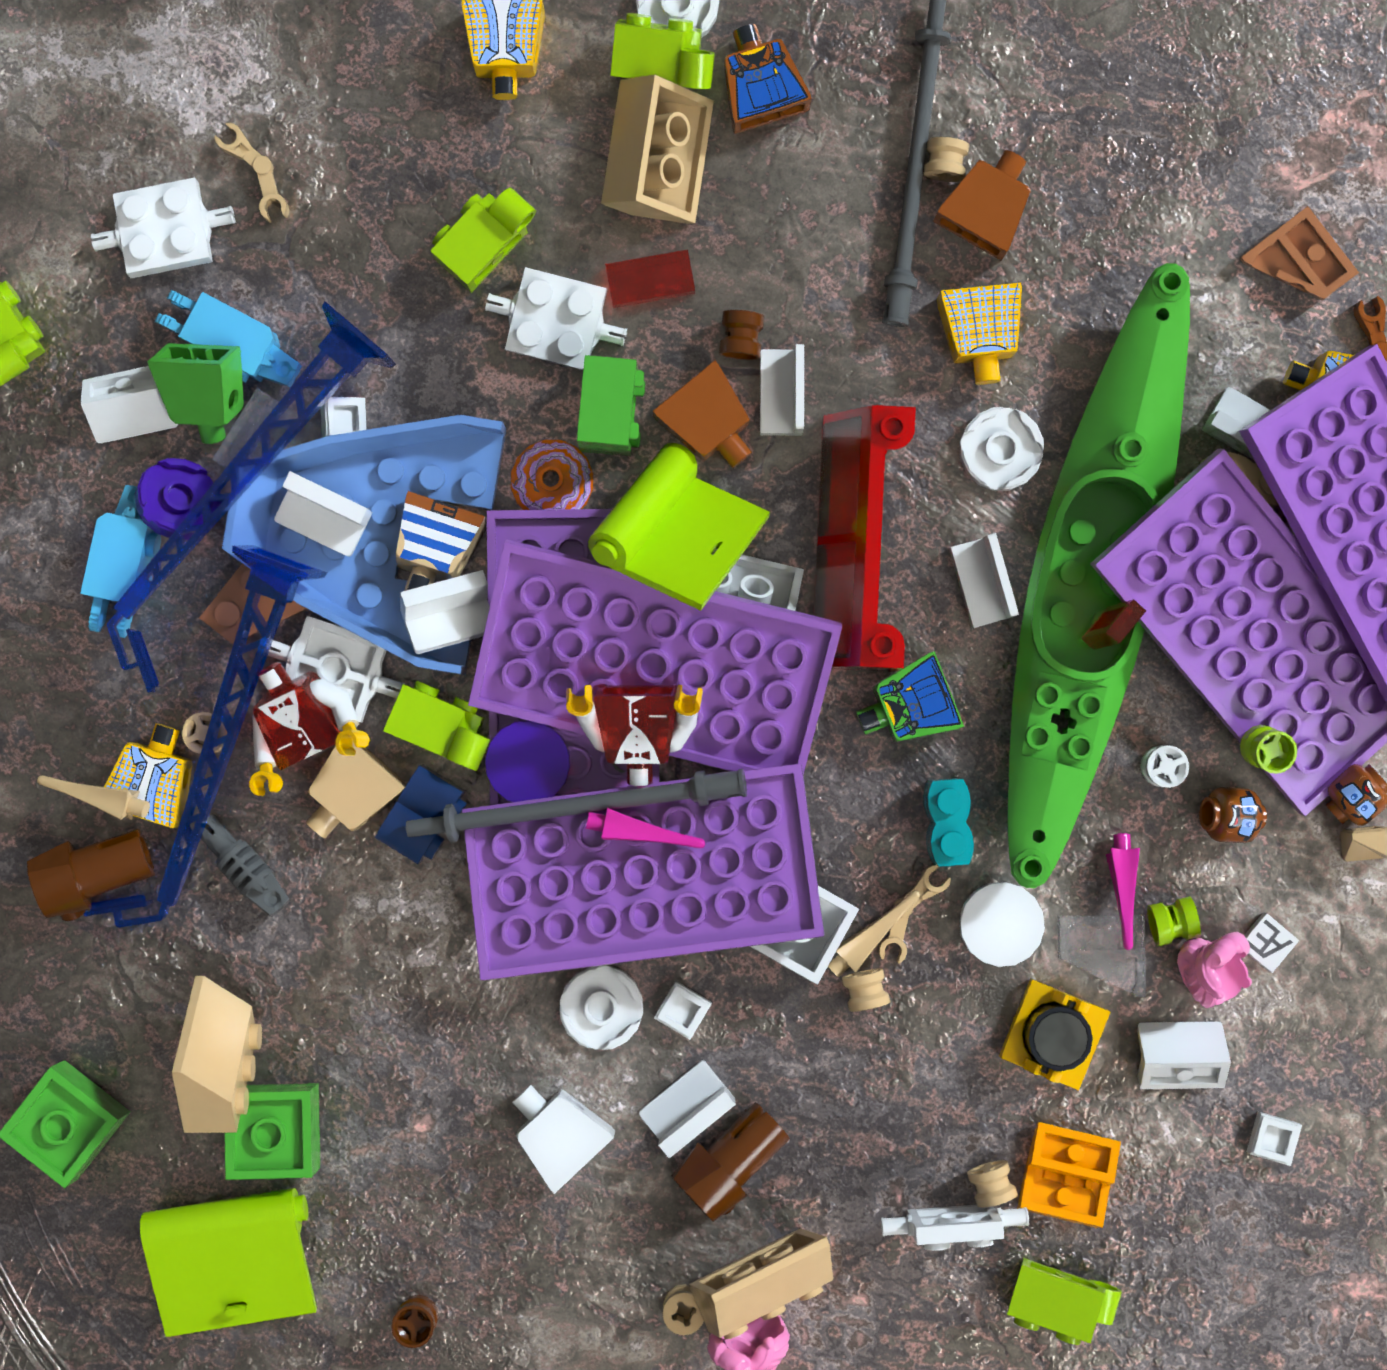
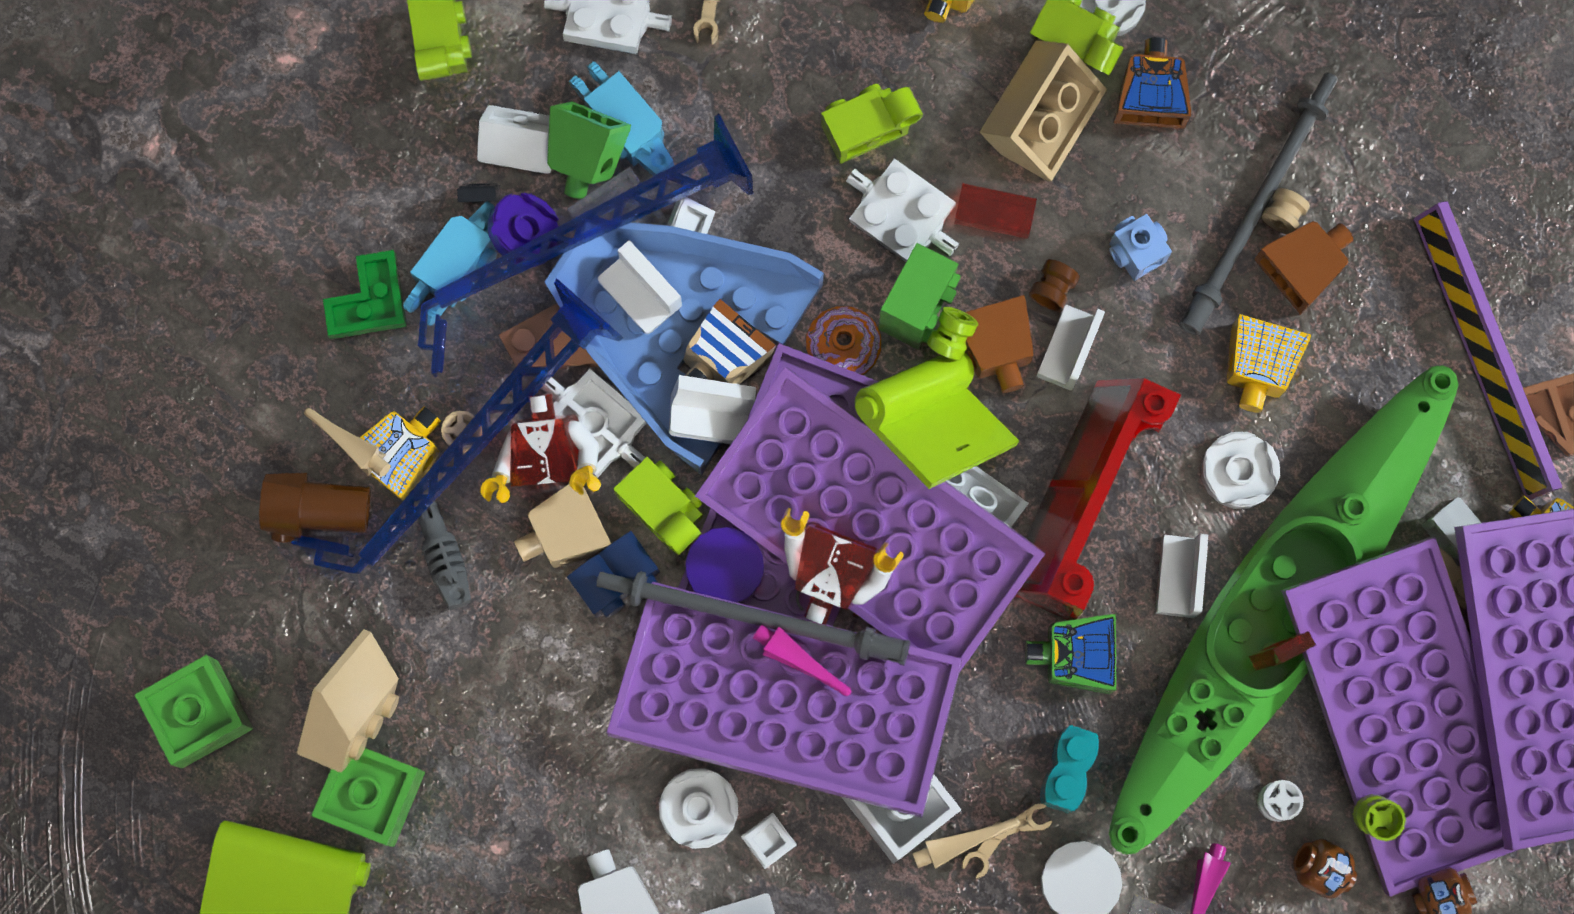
camera: 25 degrees right, 10 degrees down
tan wheel [842,968,891,1012] -> none
none -> green plate [323,250,407,339]
none -> black tile [457,183,500,202]
none -> lime wheel [927,306,979,360]
none -> light blue brick [1109,214,1172,281]
none -> tile [1414,201,1562,501]

